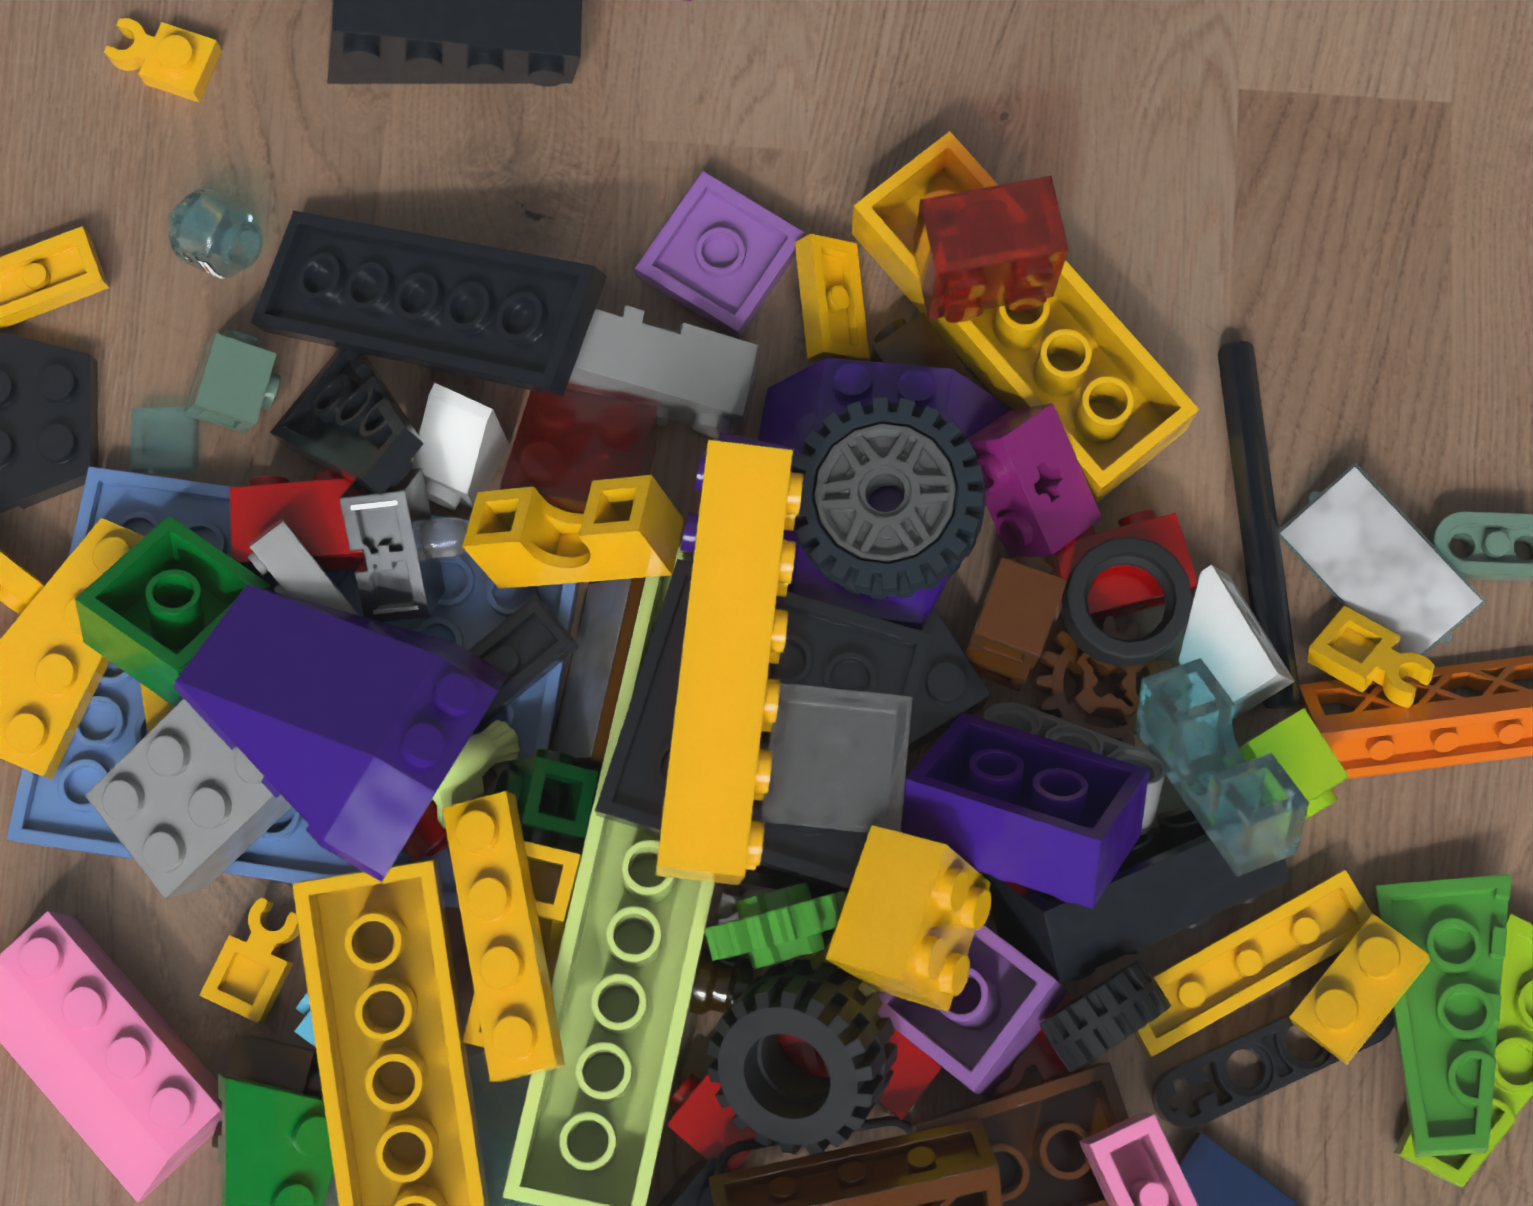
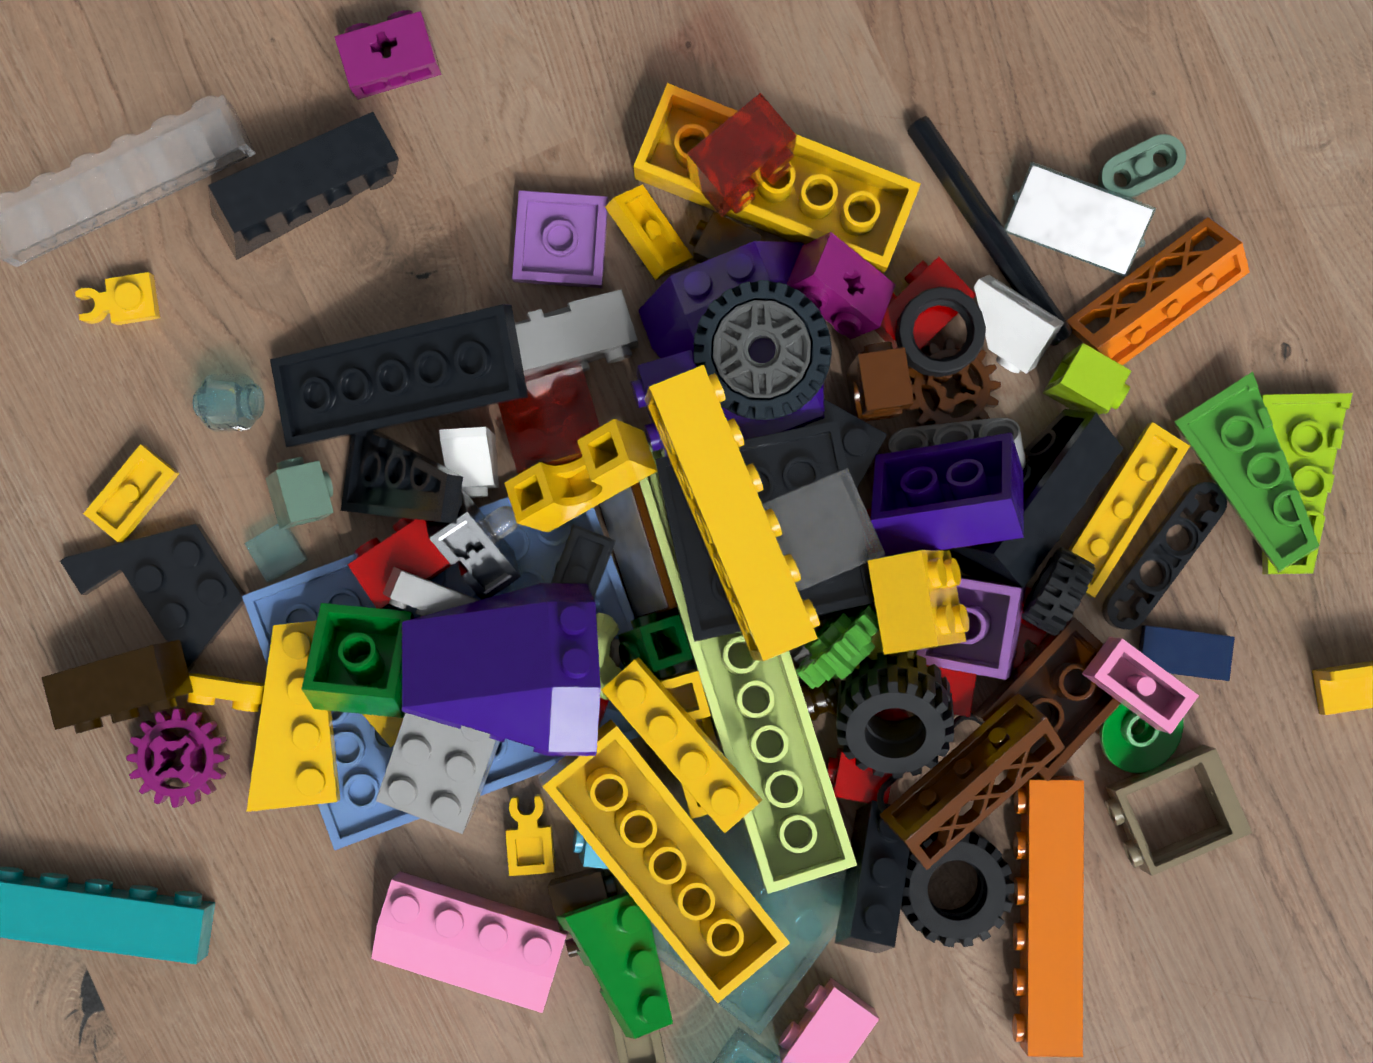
camera: 30 degrees left, 10 degrees up
clear light blue arch [1135,658,1309,876] -> none
yellow plate [1289,914,1430,1065] -> none
yellow plate [1307,605,1435,708] -> none

